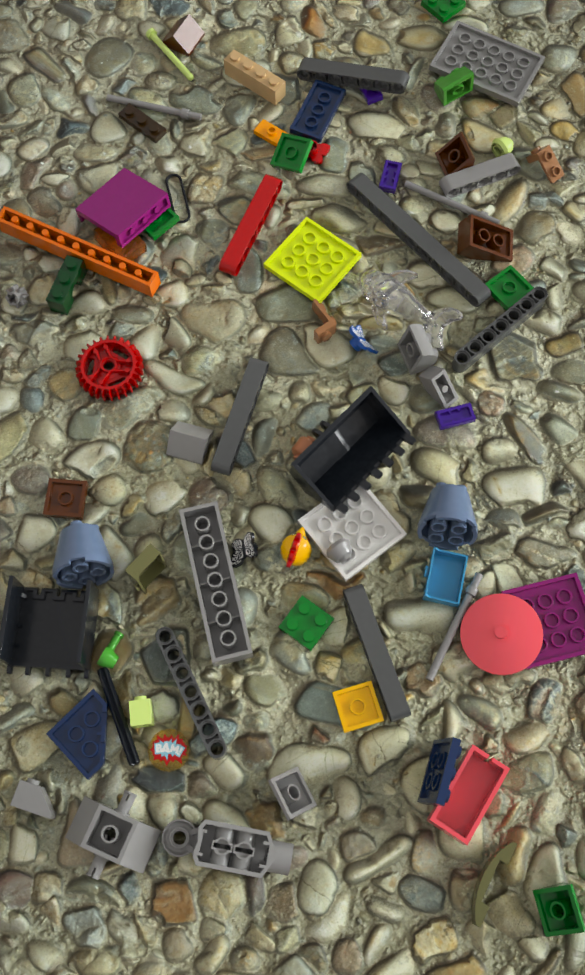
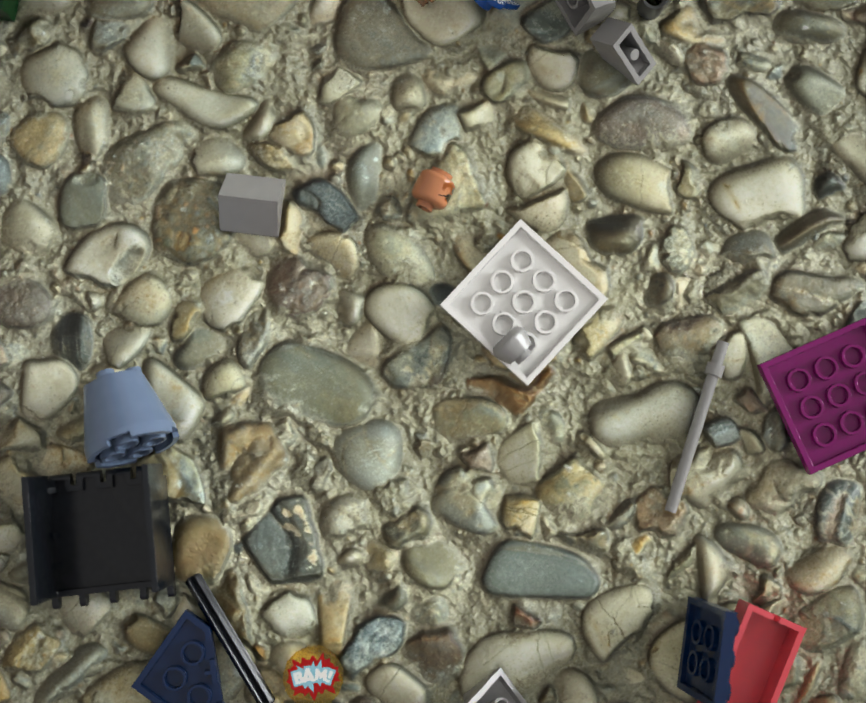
camera: 10 degrees left, 15 degrees up
reddish brown plate [43,478,88,520] -> none
red gear [75,335,144,401] -> none
bright green bar [97,631,124,669] -> none
olive container [125,543,167,594] -> none
yellowish green brick [129,696,154,729] -> none
dark grey beam [155,627,228,760] -> none
light grey brick [179,501,254,667] -> none
dark grey beam [211,357,269,476] -> none
black animal [231,532,258,568] -> none
green plate [278,595,334,652] -> none
yellow piece [280,527,312,568] -> none
black piece [289,386,416,514] -> none
yellow plate [332,681,384,733] -> none
dark grey beam [343,584,411,722] -> none
sand blue cone [417,482,478,550] -> none
dark azure container [422,547,468,608] -> none
dark purple plate [434,403,476,430] -> none
coral dish [460,593,543,676] -> none

